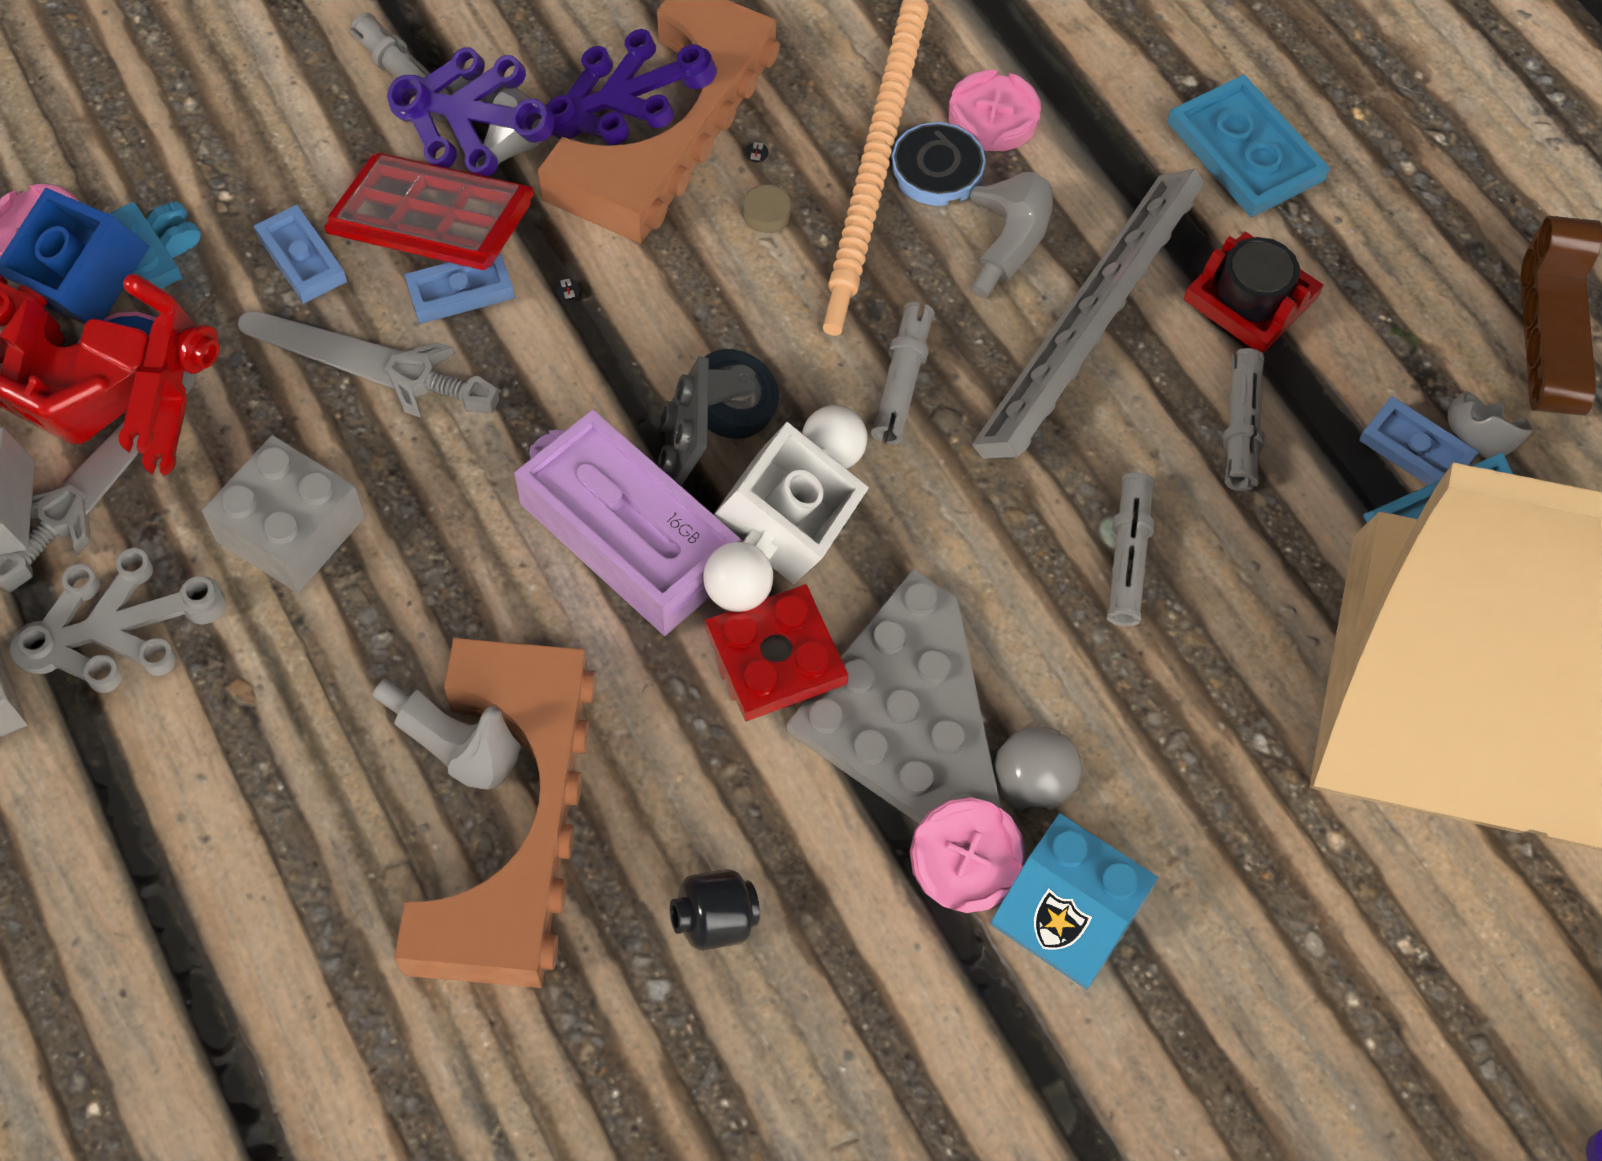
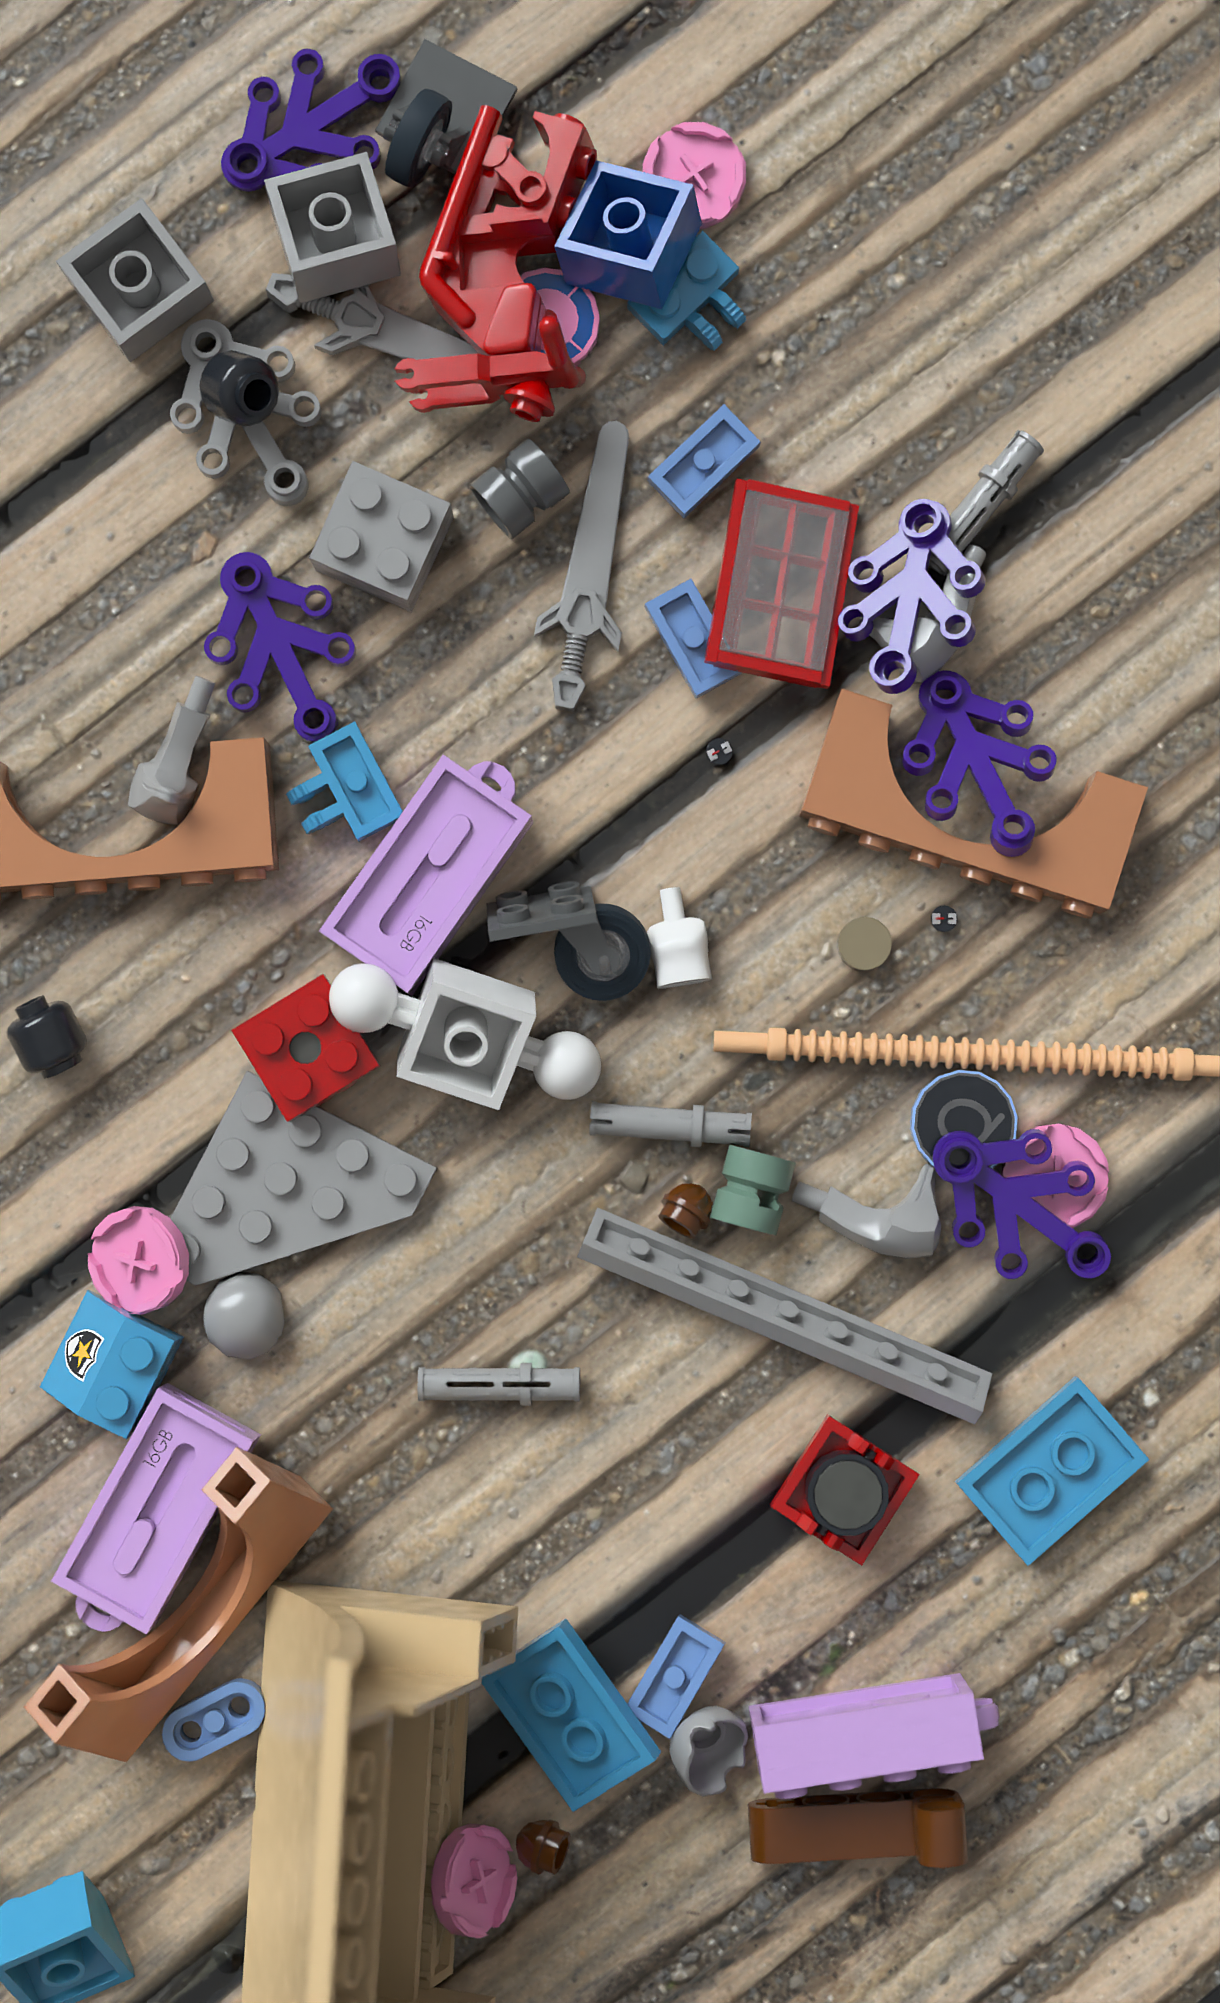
camera: 85 degrees right, 25 degrees up
light grey pin [1223,348,1265,491] -> none
none -> nougat arch [24,1447,333,1762]
none -> lavender piece [51,1383,261,1635]
none -> medium blue plate [162,1678,265,1761]
none -> black head [199,350,280,426]
none -> dark purple plant [204,552,356,743]
none -> dark azure hinge [286,721,403,842]
none -> dark grey wheel [469,438,570,539]
none -> white piece [647,887,712,989]
none -> reddish brown plate [658,1183,713,1239]
none -> sand green wheel [710,1145,796,1236]
none -> lavender piece [748,1673,999,1799]
none -> dark purple plant [932,1129,1111,1279]

